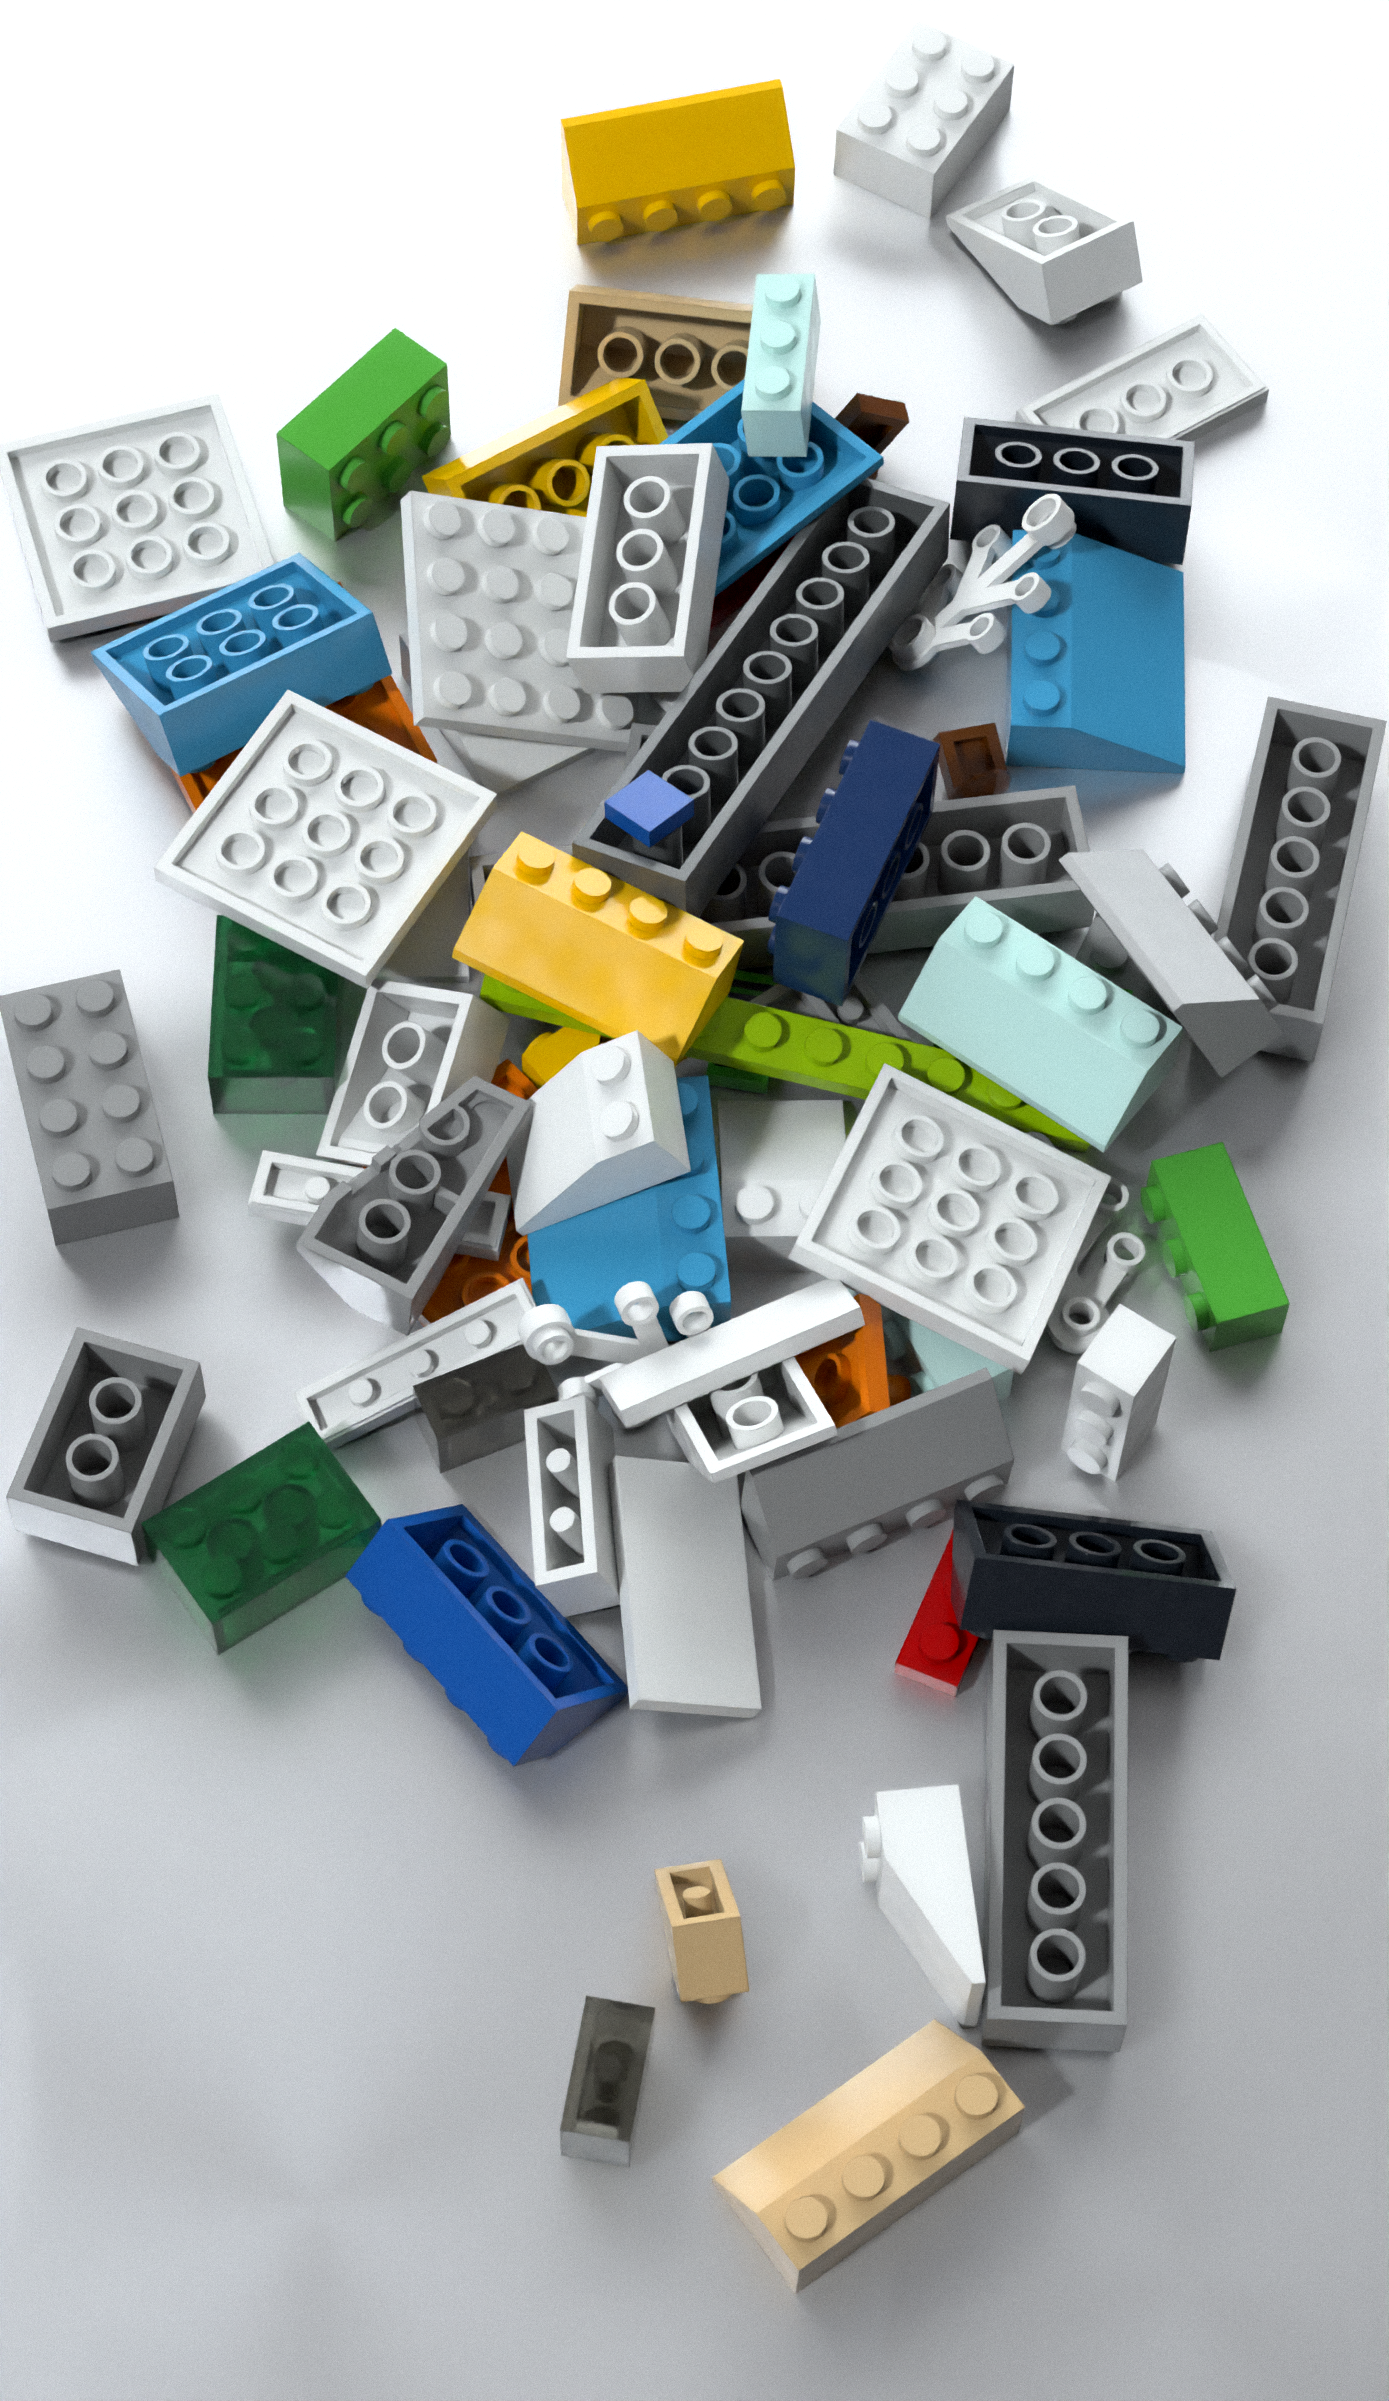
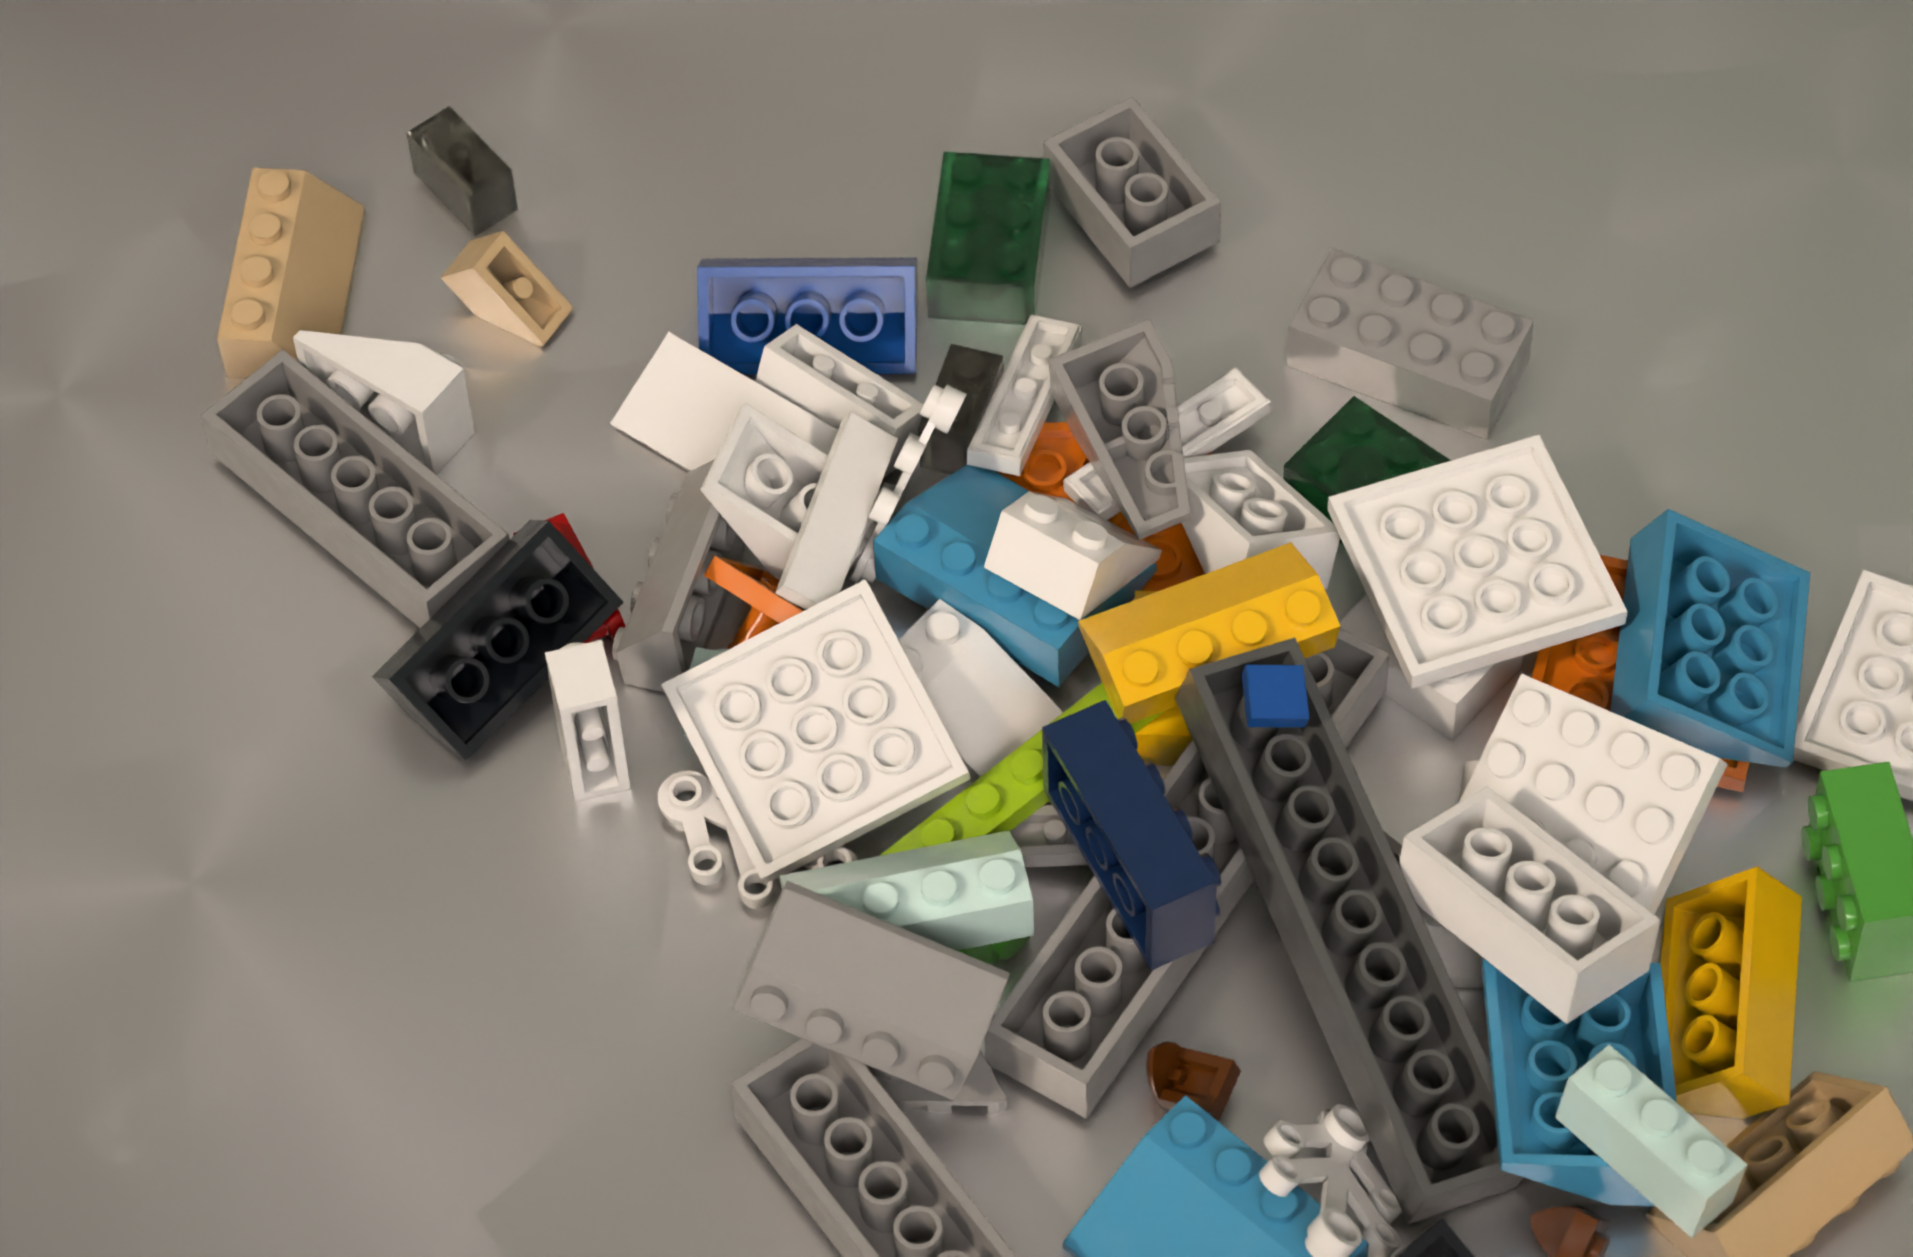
camera: 135 degrees right, 5 degrees down
bright green brick [1140,1142,1290,1352] -> none

